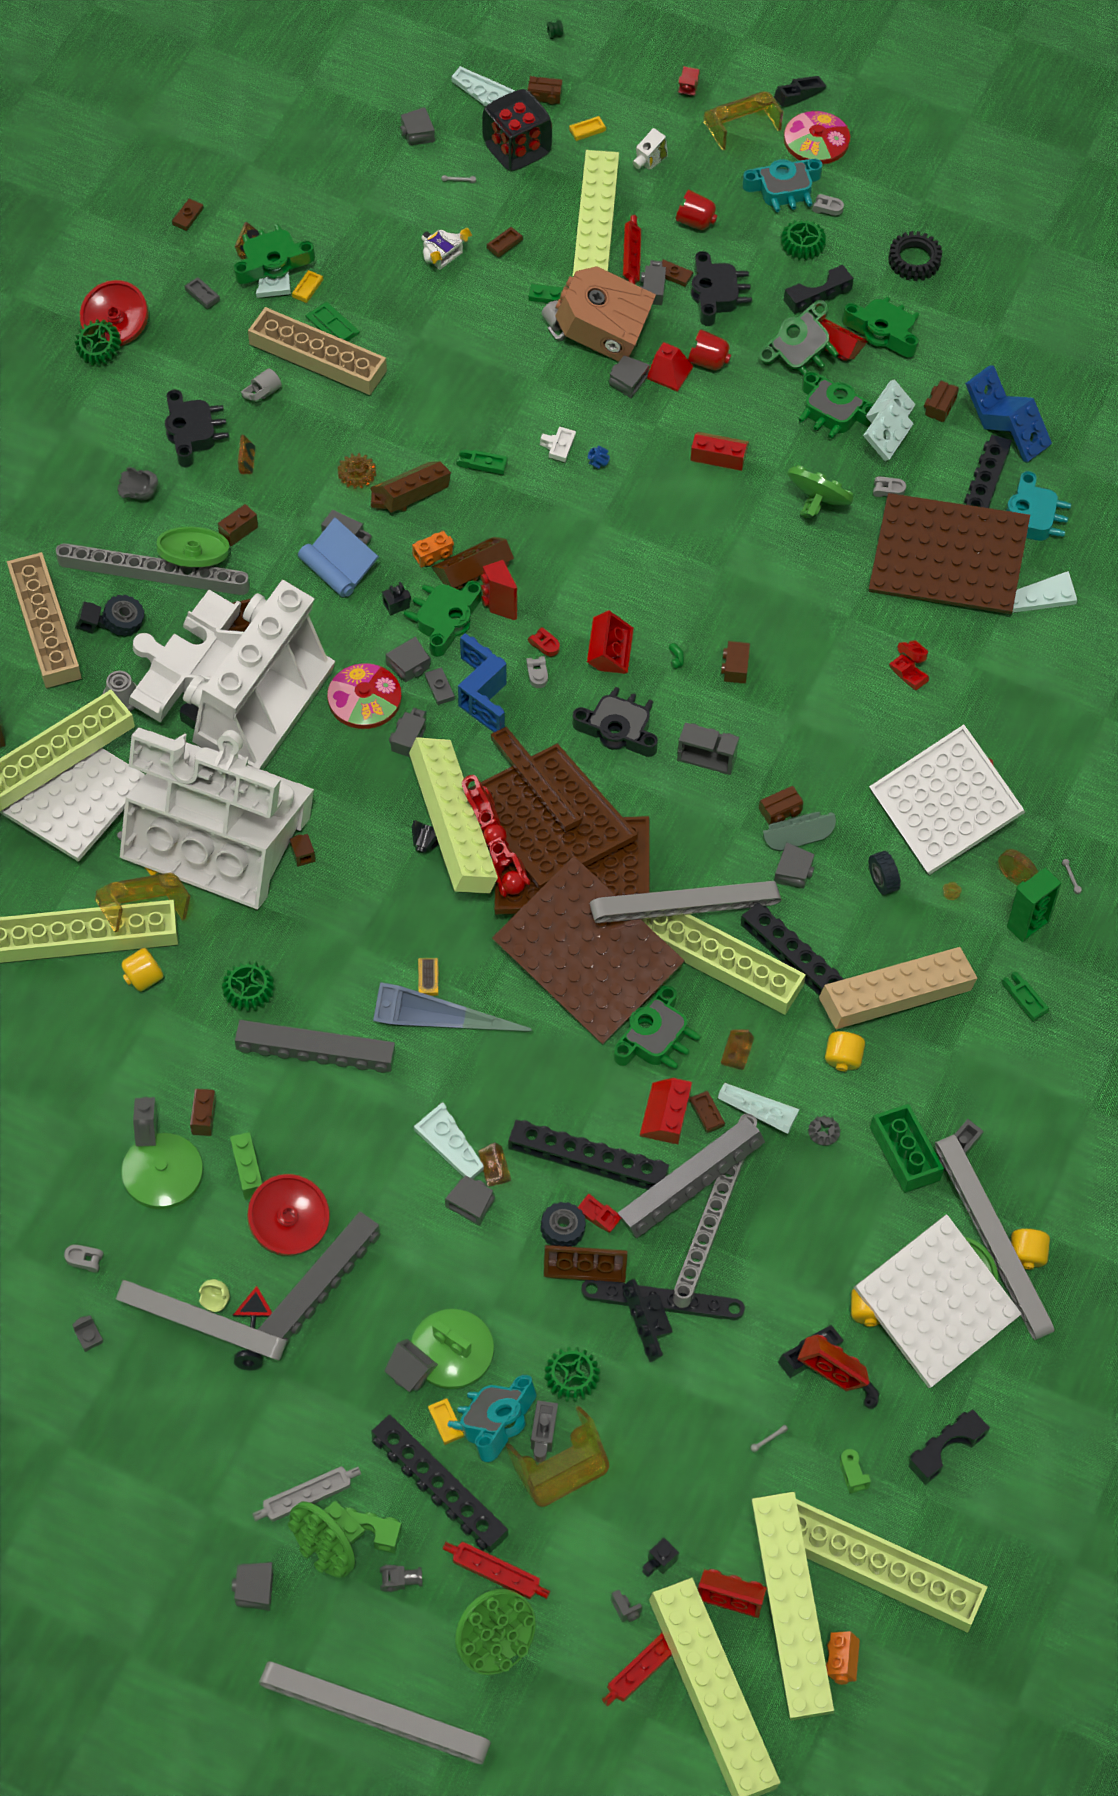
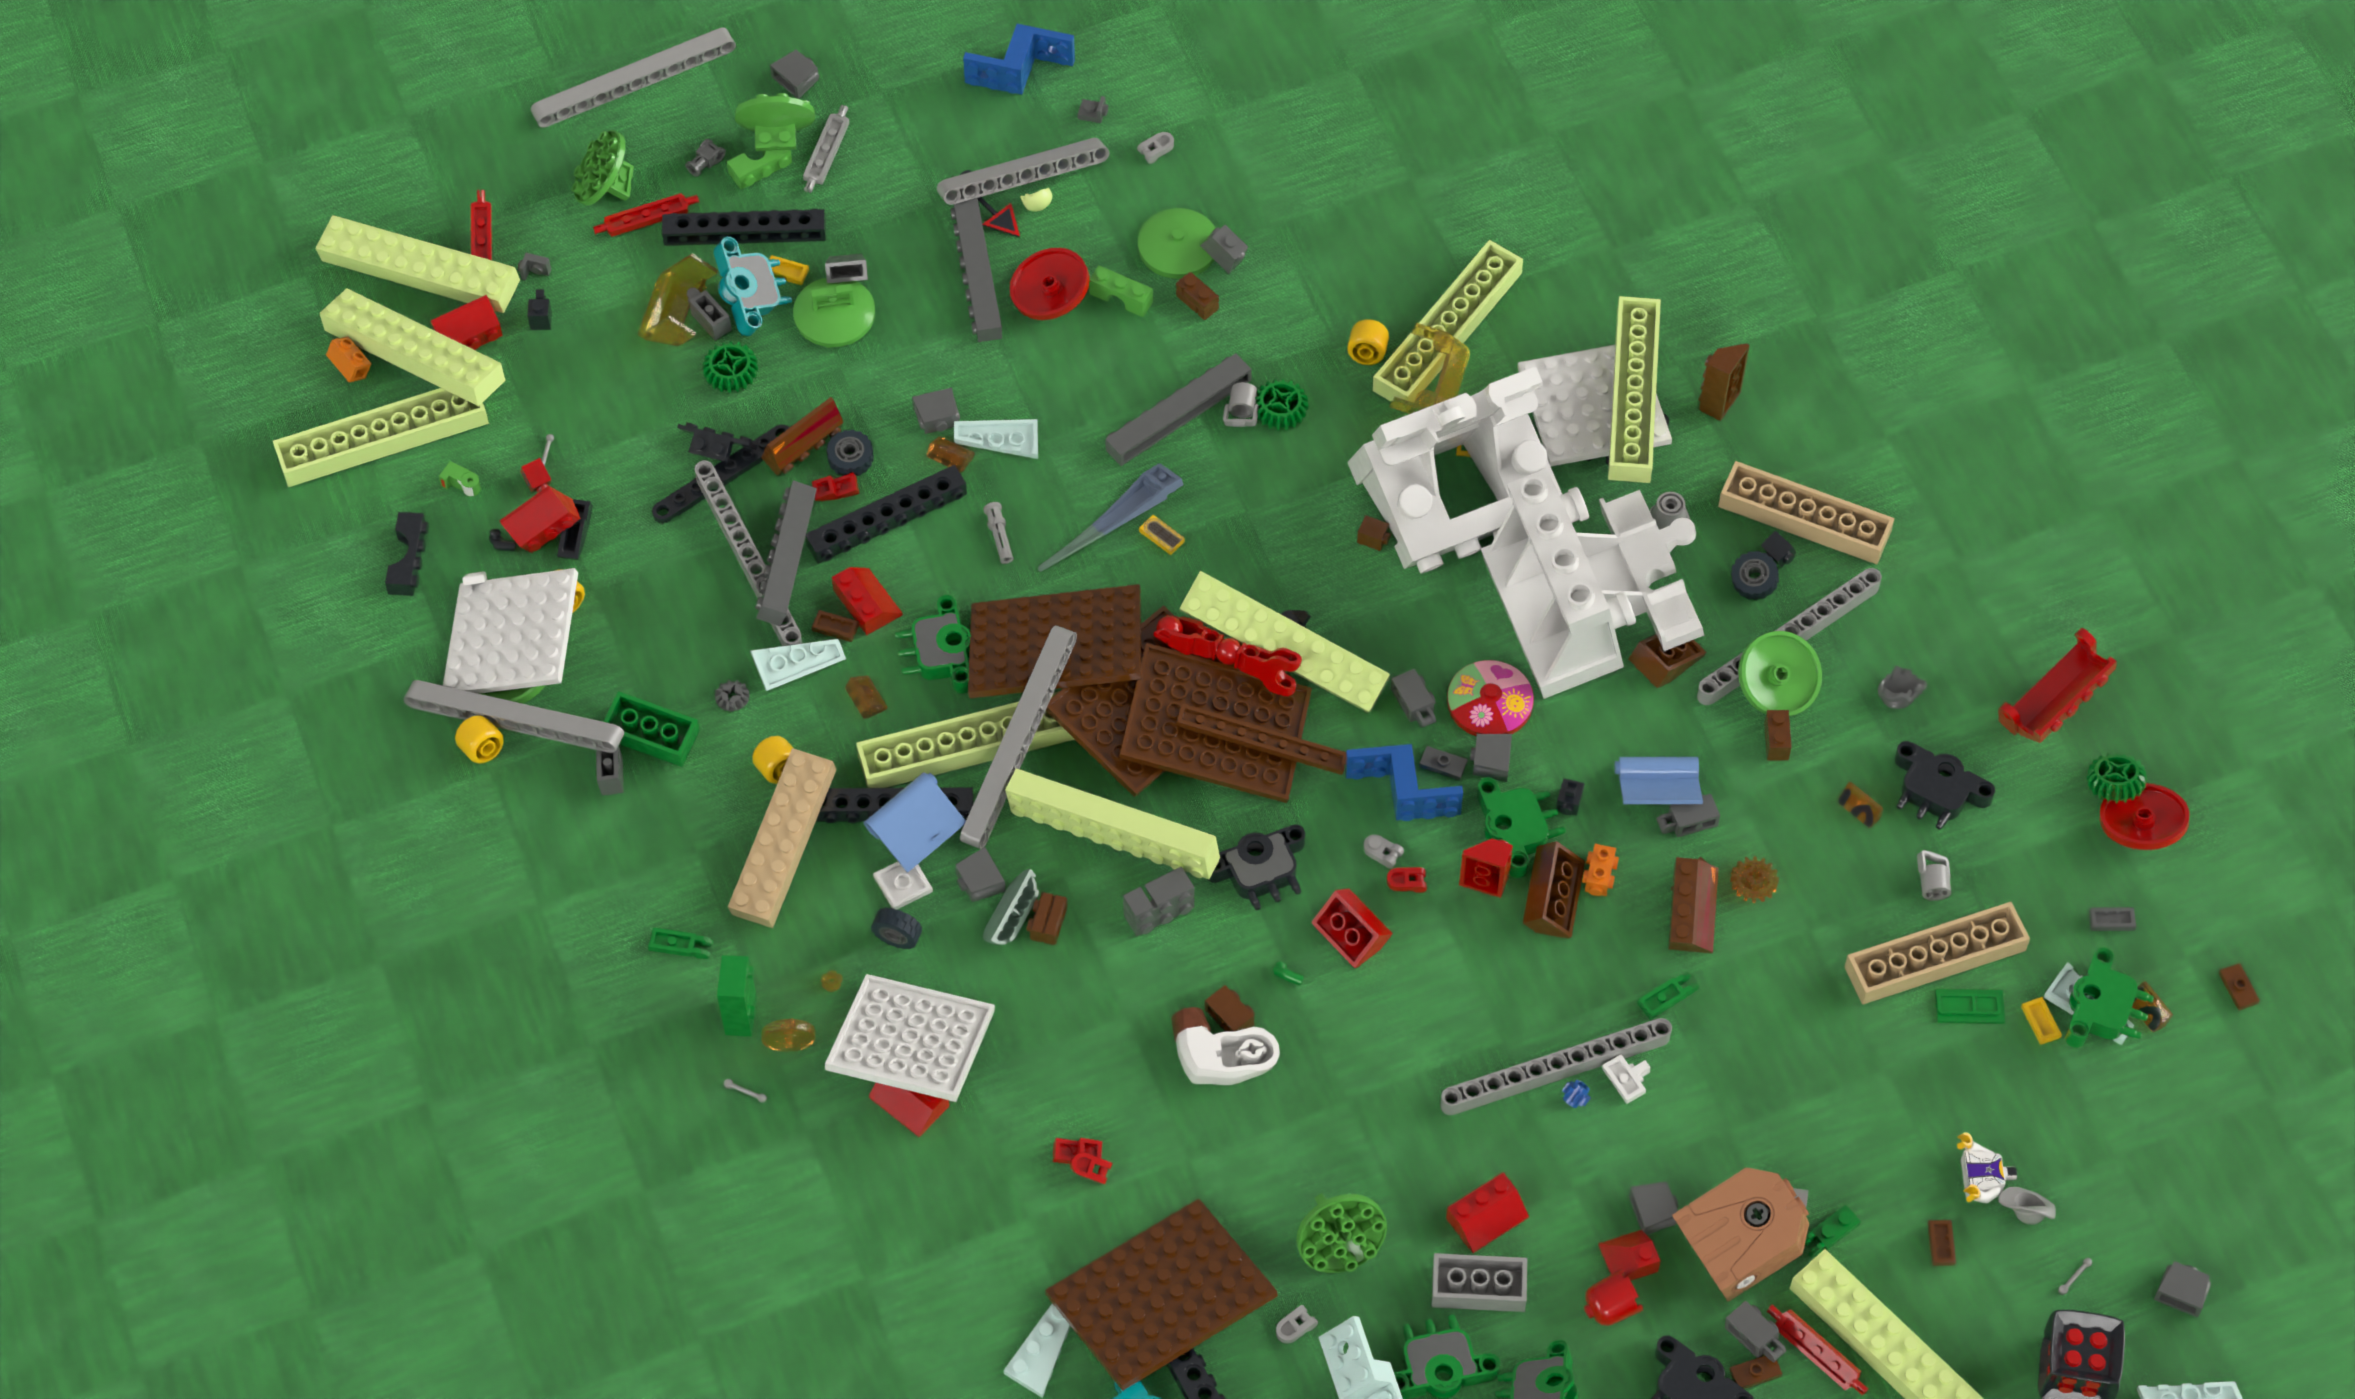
camera: 135 degrees right, 0 degrees up
none -> white tile [463,571,487,585]
none -> red brick [520,458,551,493]
none -> medium blue door [864,772,966,873]
none -> white tile [873,862,933,910]
none -> blue bracket [963,24,1075,95]
none -> light grey pin [983,502,1014,564]
none -> yellowish green brick [1005,769,1220,879]
none -> white piece [1171,1007,1280,1085]
none -> light grey piece [1223,382,1259,427]
none -> light grey brick [1432,1253,1527,1312]
none -> light grey beam [1440,1018,1672,1115]
none -> red piece [1998,628,2117,743]
none -> light grey hat [1998,1187,2056,1225]

